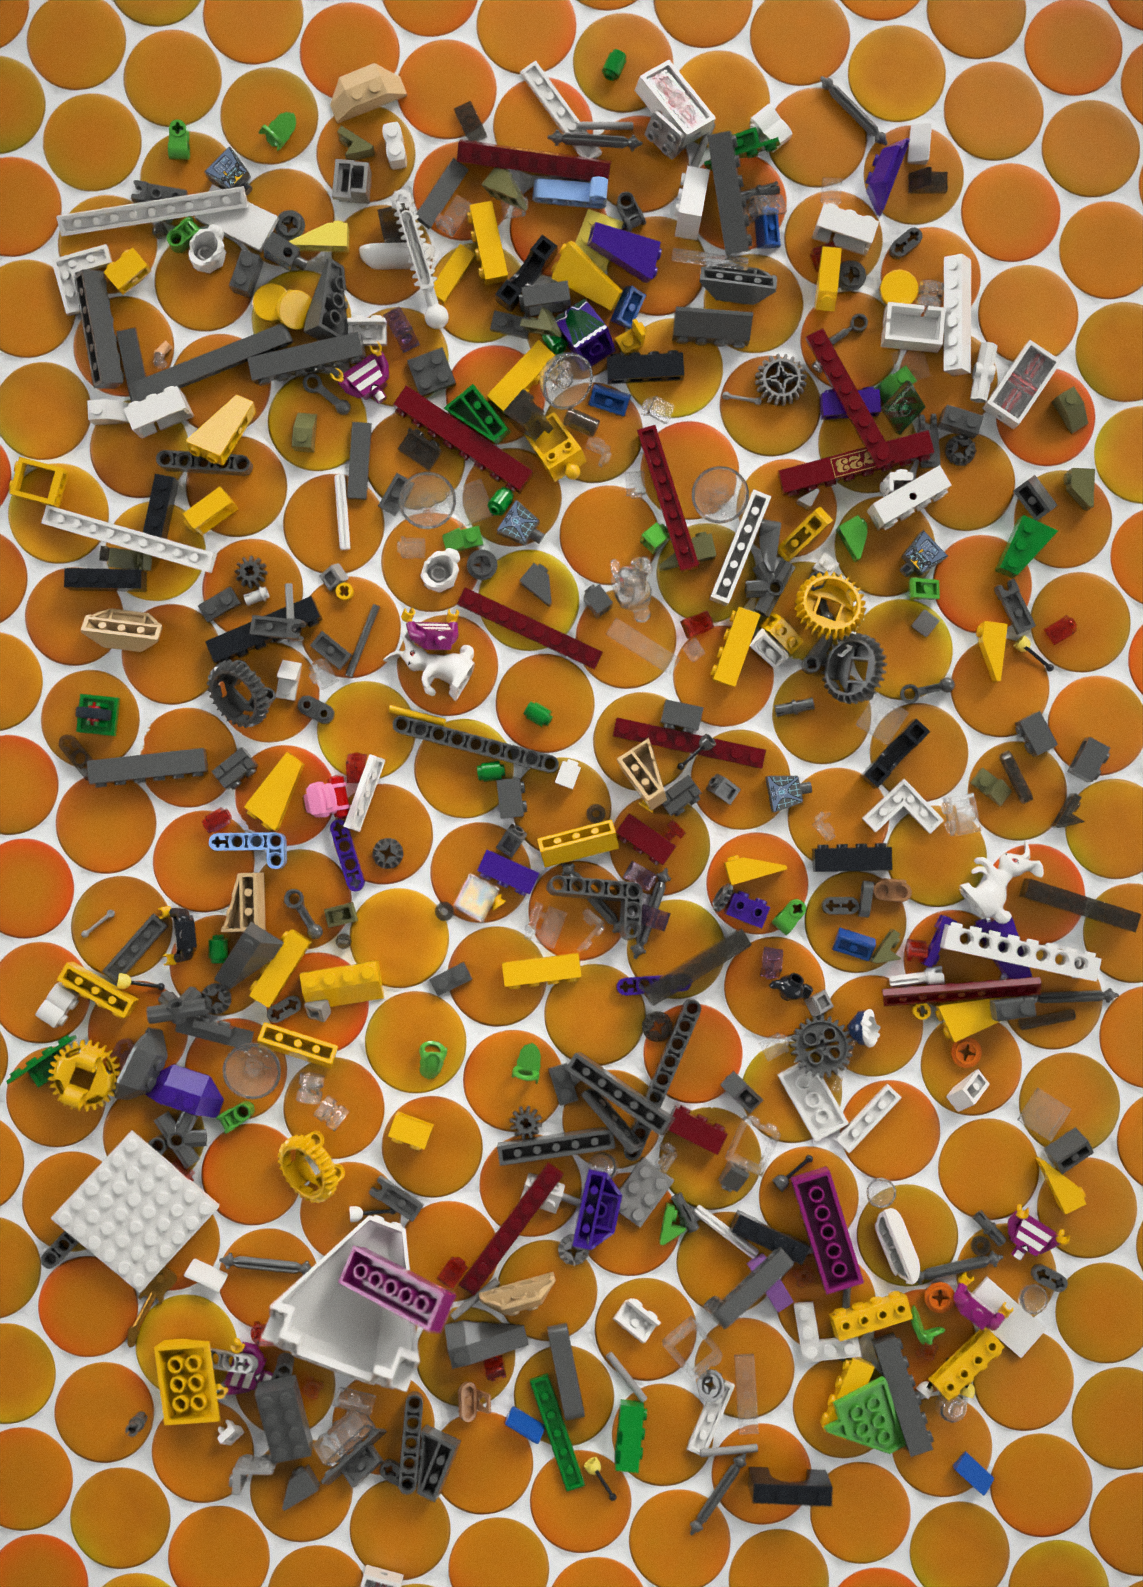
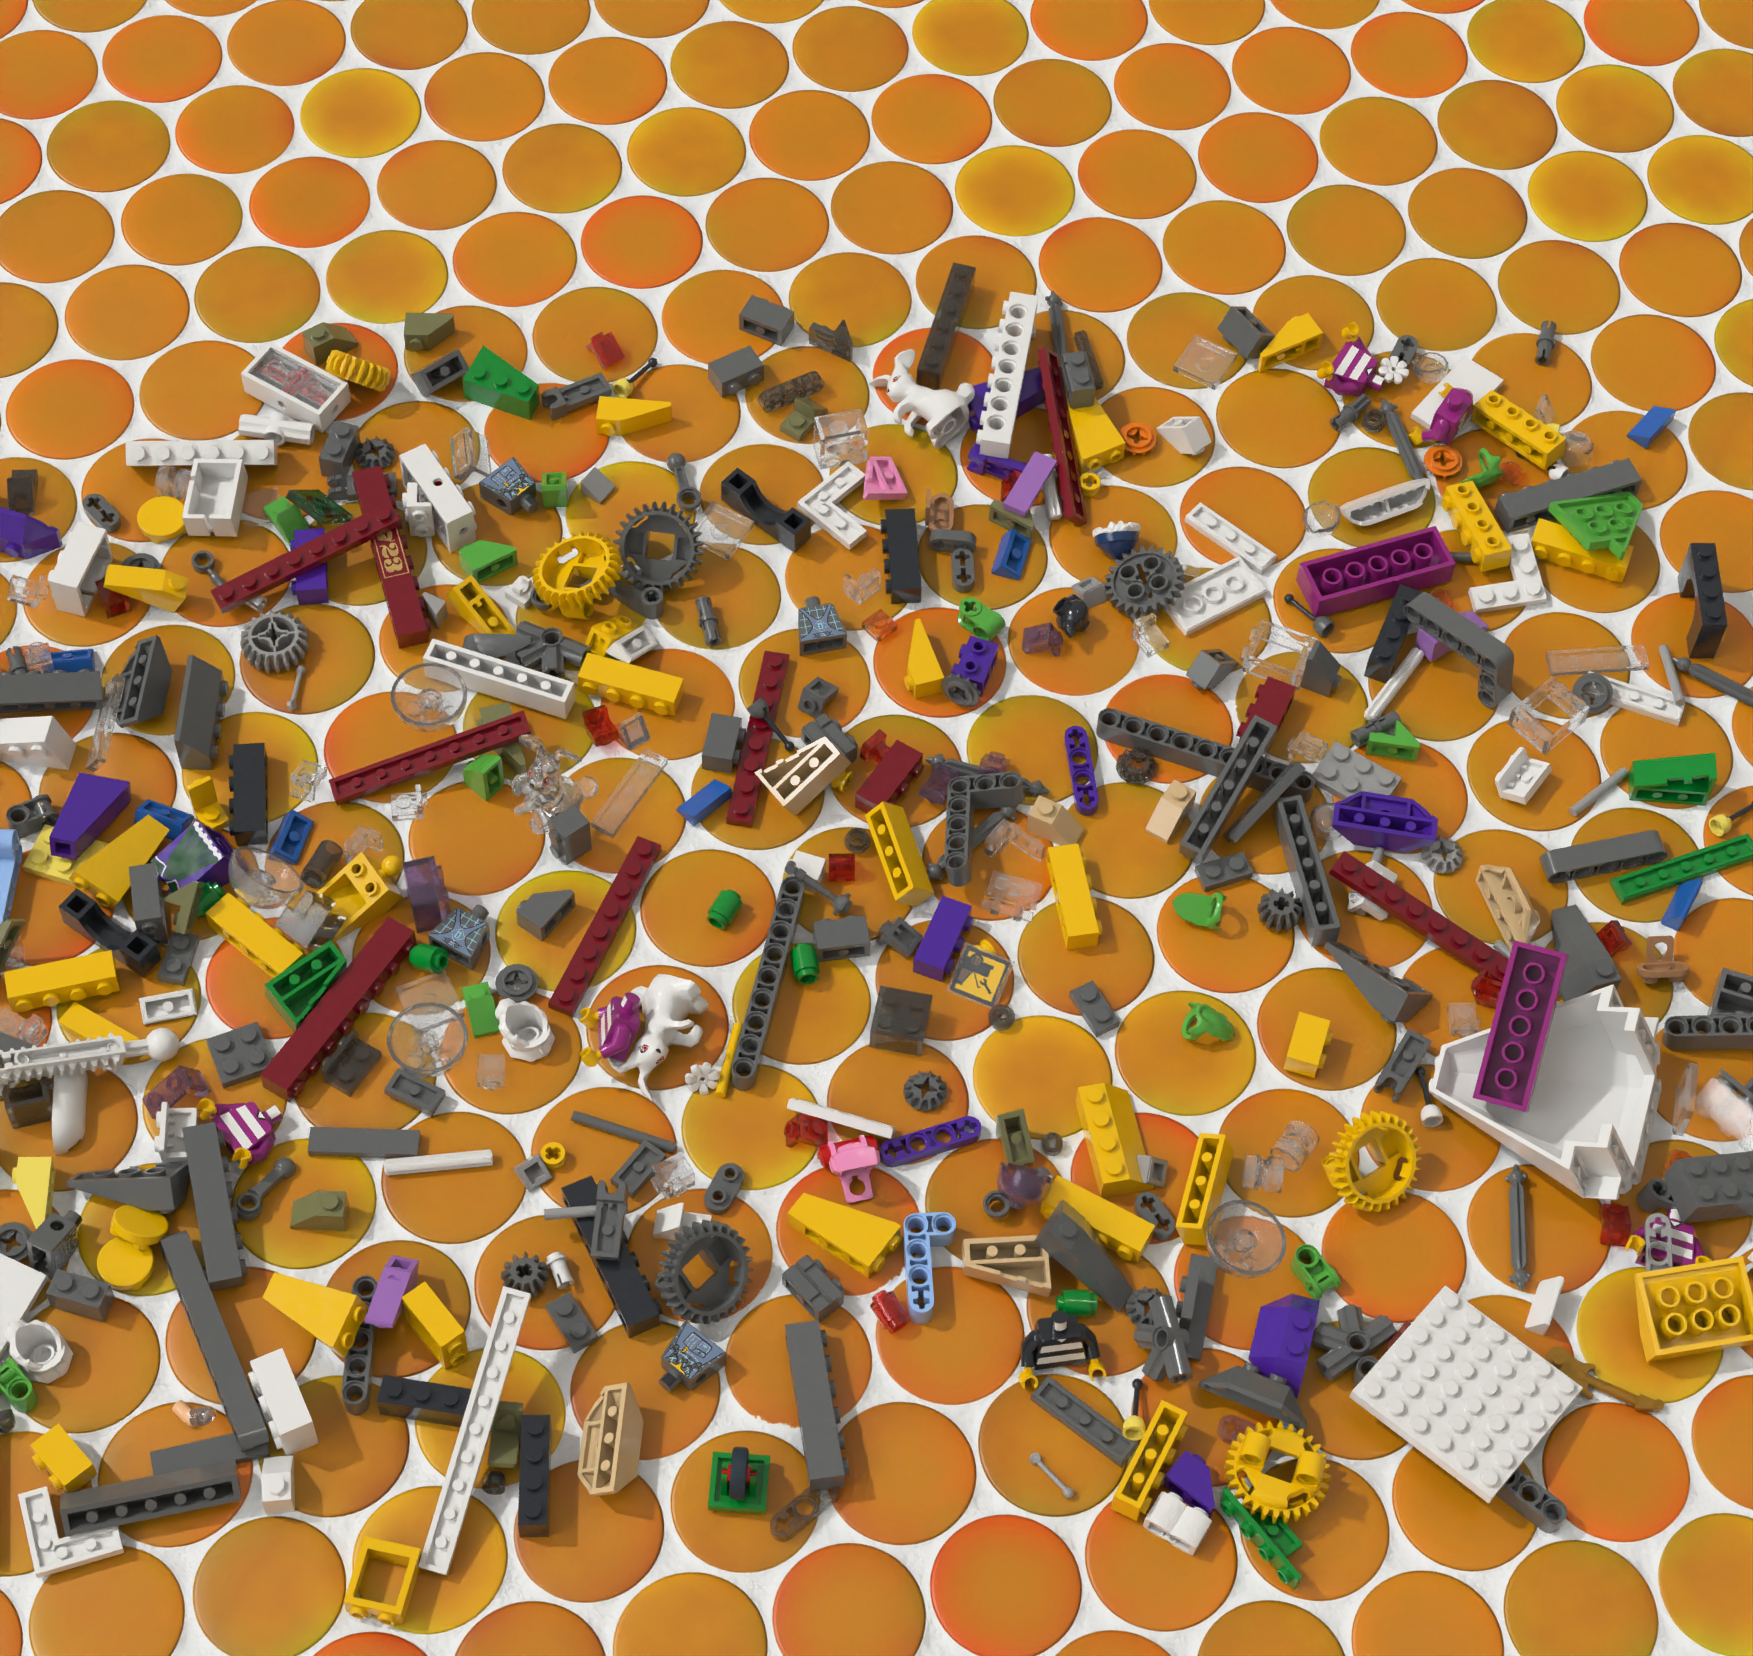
camera: 95 degrees left, 30 degrees down
clear smoke brick [641,929,752,1006] -> none
none -> white slope [139,988,198,1025]
none -> yellow gear [325,350,391,392]
none -> medium lavender slope [365,1255,419,1328]
none -> brick [403,856,451,933]
none -> clear panel [450,427,492,481]
none -> torso [659,1321,726,1392]
none -> blue slope [676,779,732,827]
none -> white plant [685,1062,720,1095]
none -> dark grey piece [785,861,852,916]
none -> clear red tile [829,853,855,882]
none -> clear orange plate [862,609,897,643]
none -> bright pink wing [863,456,908,500]
none -> clear smoke brick [869,986,933,1057]
none -> cylinder [997,1162,1053,1210]
none -> medium lavender tile [1003,451,1057,518]
none -> tan slope [1026,795,1084,846]
none -> tan slope [1145,779,1196,844]
none -> dark purple slope [1163,1450,1215,1518]
none -> dark grey wedge [1325,942,1433,1024]
none -> white plant [1378,356,1409,384]
none -> clear bracket [1446,1002,1481,1038]
none -> clear slope [1533,393,1555,425]
none -> dark grey pin [1535,320,1557,366]

